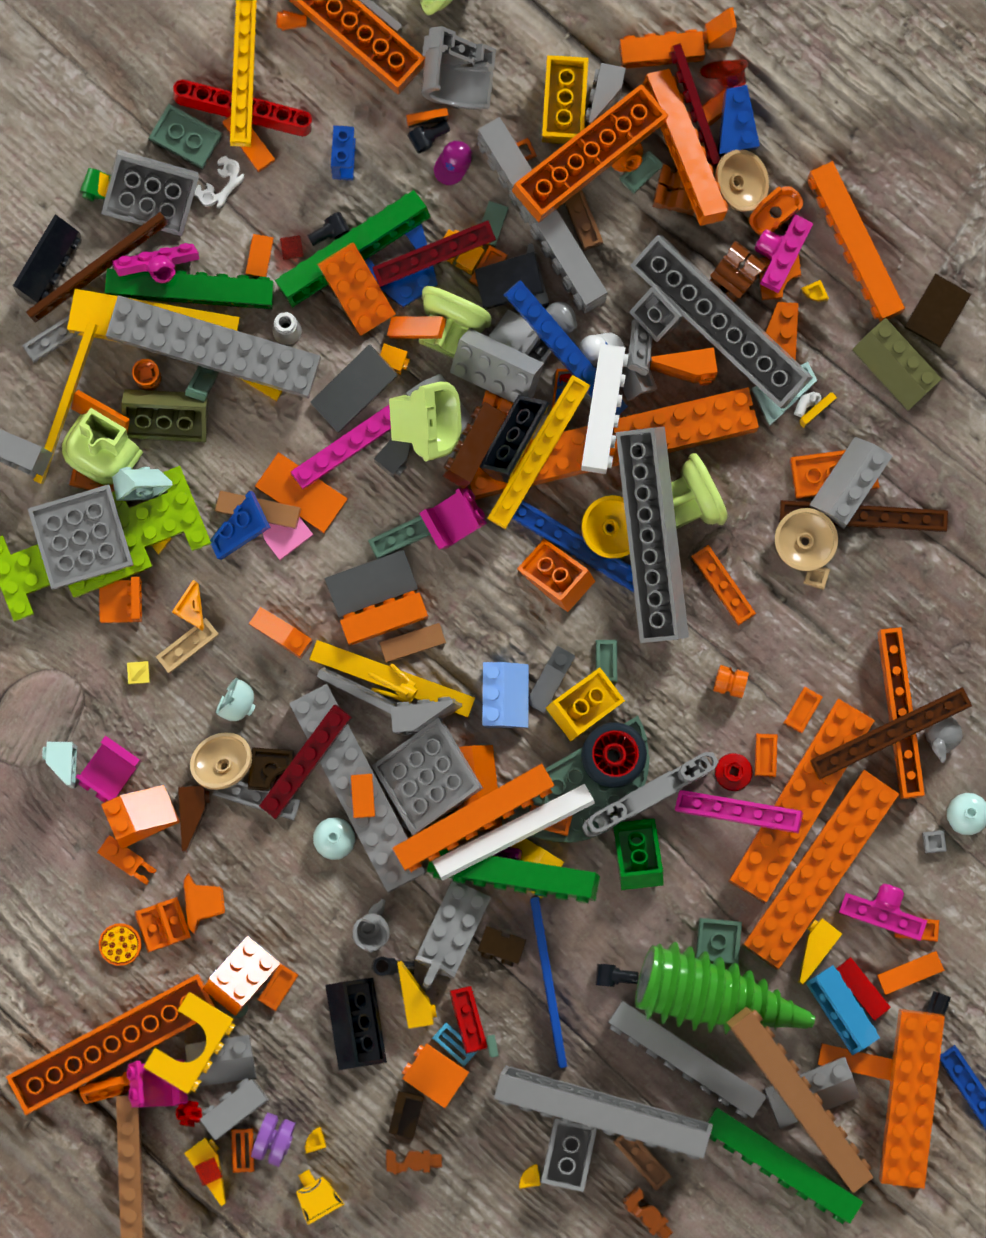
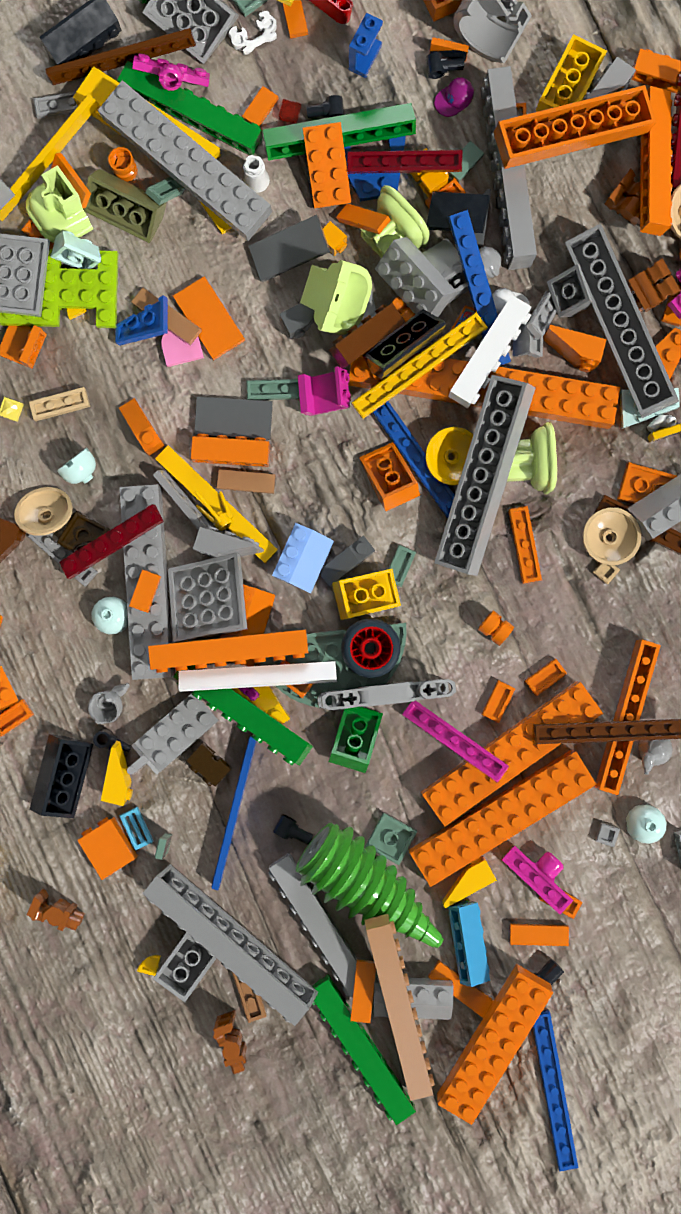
camera: 30 degrees right, 5 degrees up
light orange tile [172,580,204,631] -> none
dark pink plate [291,405,391,490] -> none
dark brown panel [388,1091,424,1139] -> none
red plate [449,986,488,1054] -> none
medium nougat tile [565,189,603,251] -> none
orange piece [611,143,643,172] -> none
sand green tile [619,150,663,194] -> none
red piece [715,753,753,791] -> none
red tile [836,957,891,1021] -> none
none -> orange tile [351,960,376,1023]

